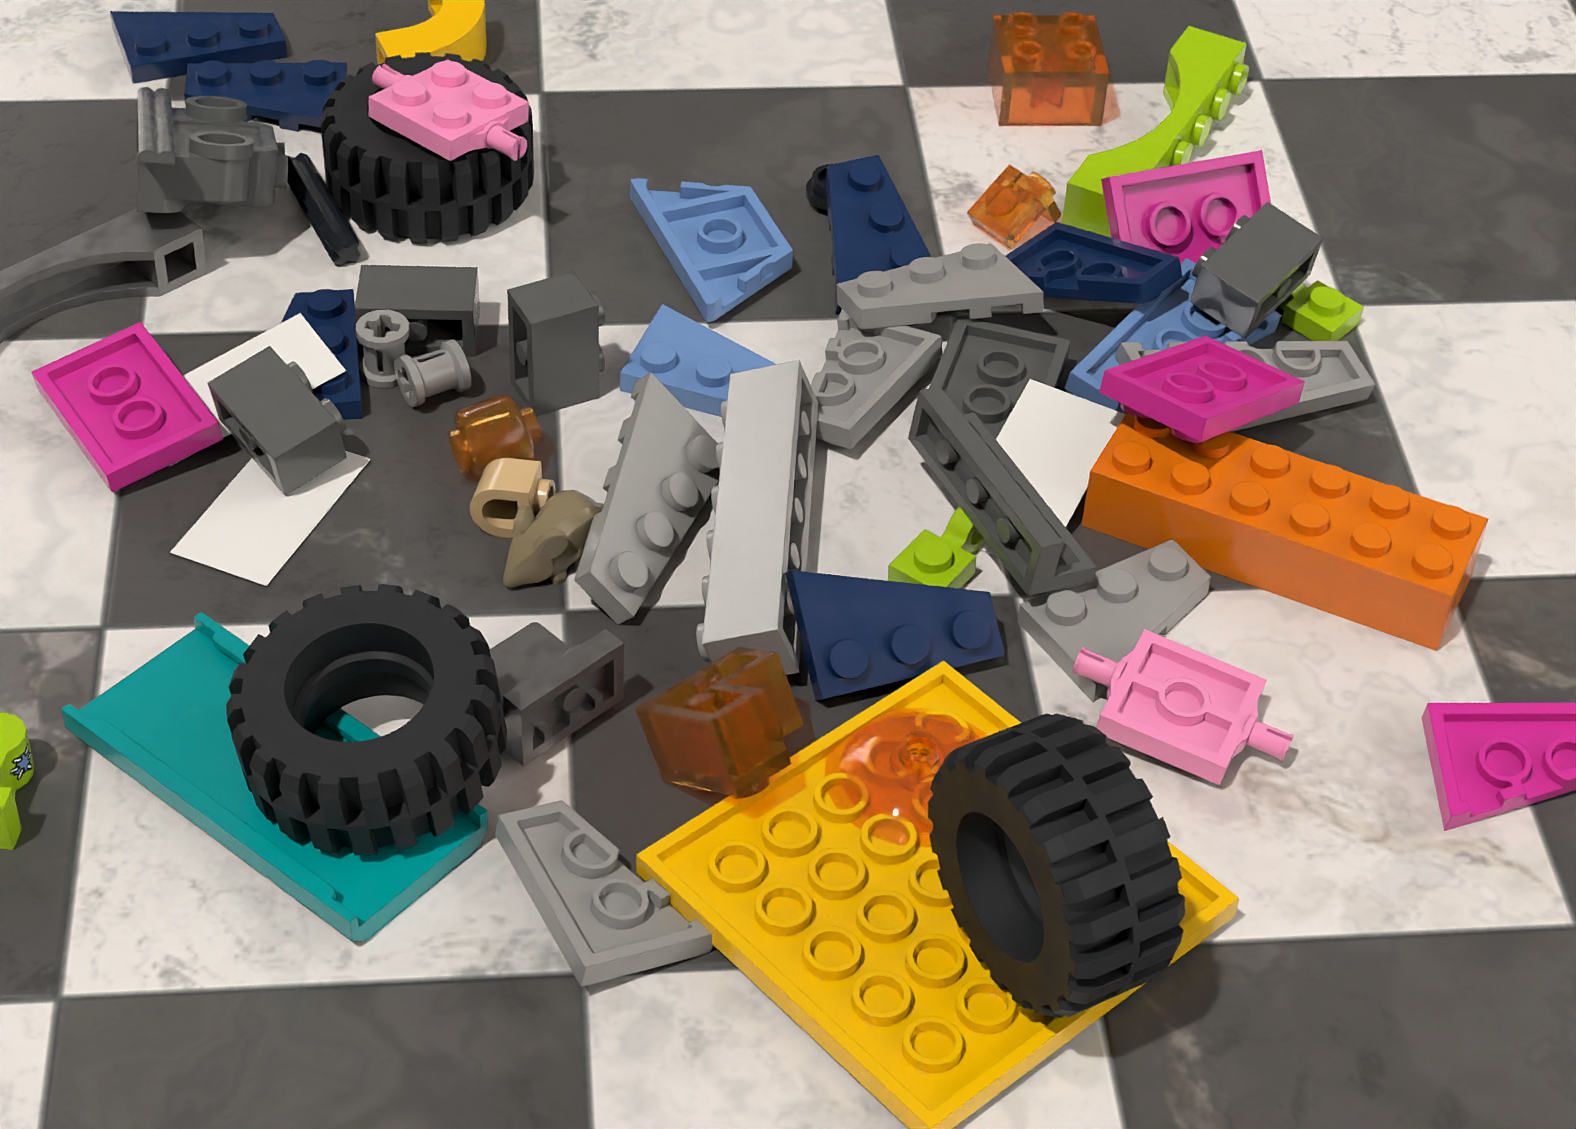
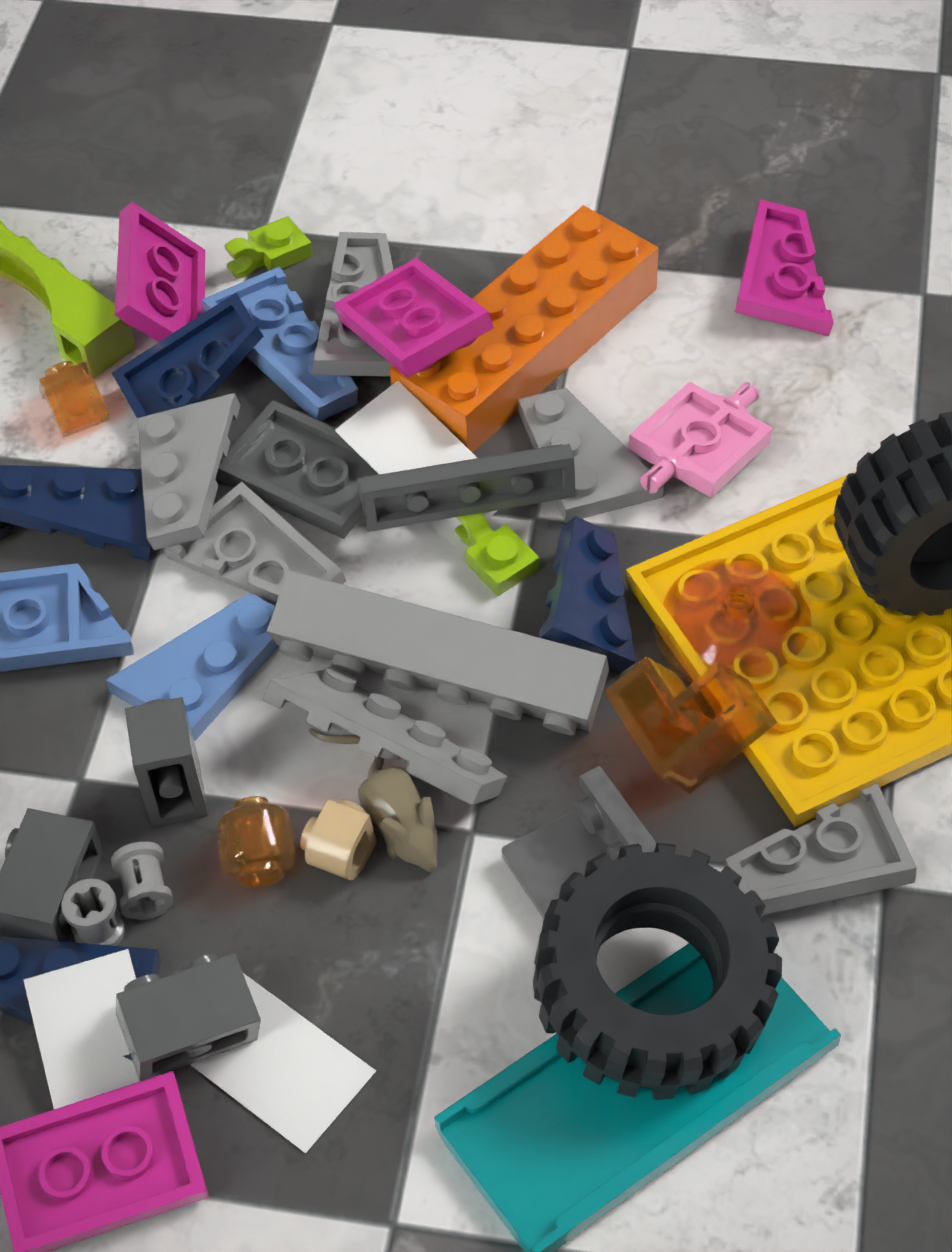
camera: 70 degrees left, 10 degrees up
dark grey brick [1190,202,1323,339] -> none

